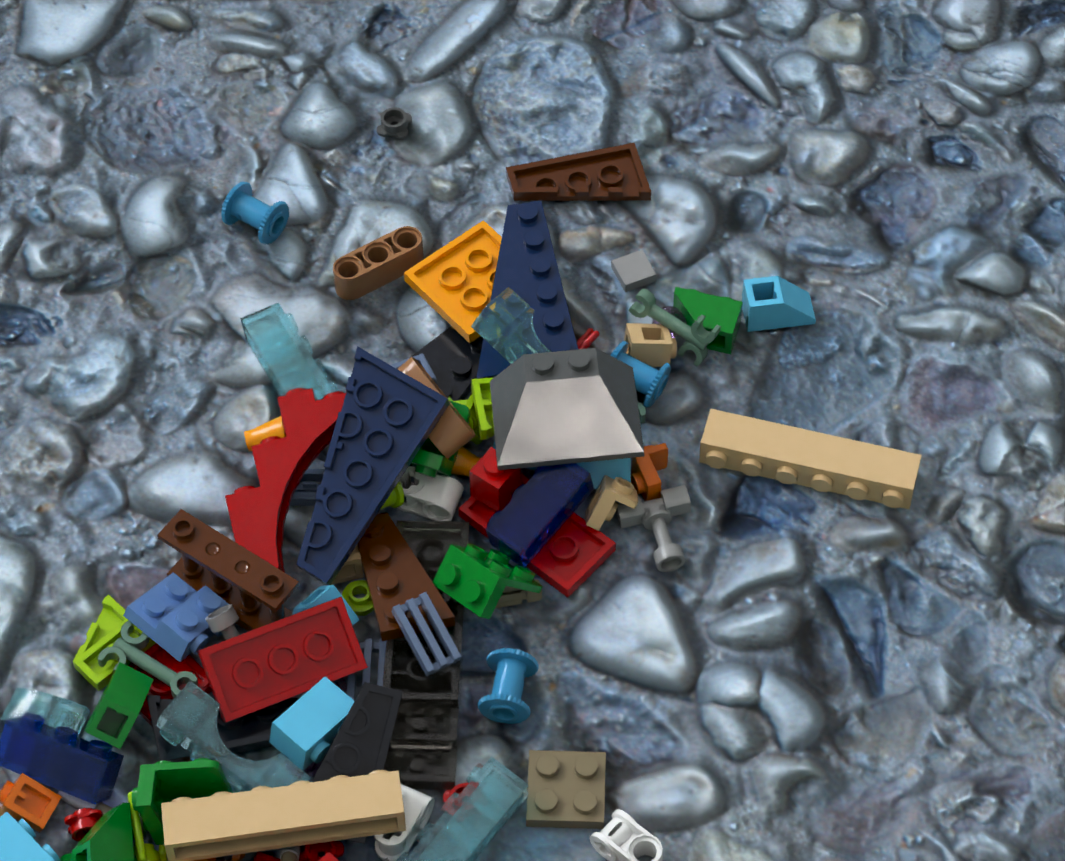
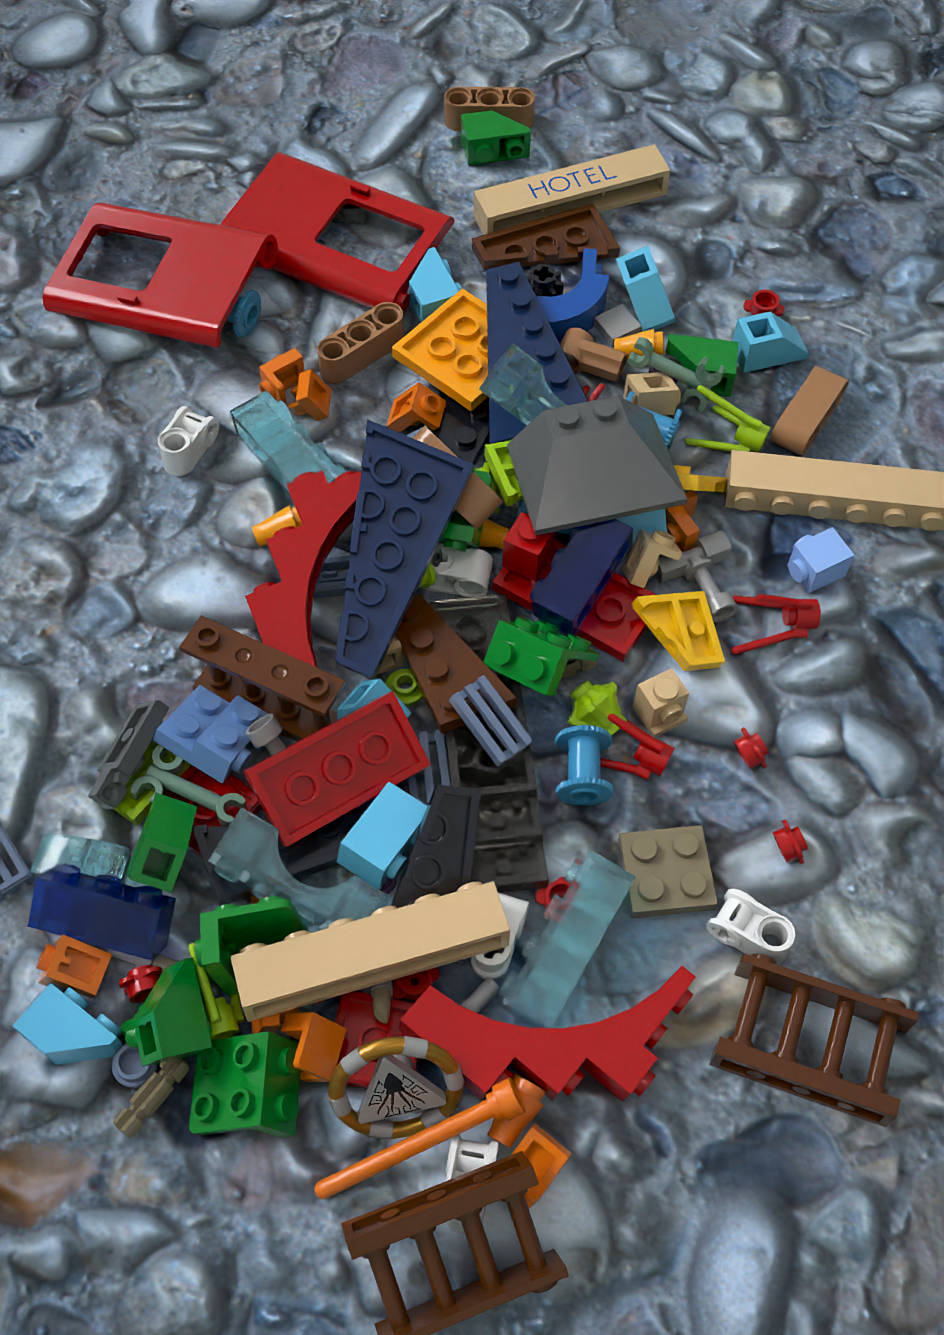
camera: 10 degrees left, 5 degrees up
none -> red piece [42,202,278,348]
none -> dark grey hinge [88,700,169,810]
none -> white piece [158,406,219,476]
none -> red piece [220,152,455,313]
none -> orange bracket [259,348,305,411]
none -> orange tile [289,369,332,421]
none -> orange bracket [386,382,446,433]
none -> medium azure slope [409,247,462,323]
none -> medium nougat beam [444,86,535,131]
none -> green slope [461,110,531,166]
none -> tan brick [473,144,670,235]
none -> black gear [526,264,564,297]
none -> blue arch [536,248,609,344]
none -> medium nougat piece [560,328,628,382]
none -> lime rock [567,680,627,735]
none -> red plant [600,713,675,780]
none -> light orange cone [614,329,664,360]
none -> medium azure slope [616,246,676,331]
none -> yellow wing [632,591,725,671]
none -> tan brick [633,668,689,738]
none -> yellow wing [674,465,727,492]
none -> lime plant [685,385,771,453]
none -> red plant [731,594,821,655]
none -> red plate [733,727,769,769]
none -> red plate [743,289,784,316]
none -> medium nougat beam [770,365,849,457]
none -> red plate [772,819,808,864]
none -> light blue brick [787,527,855,594]

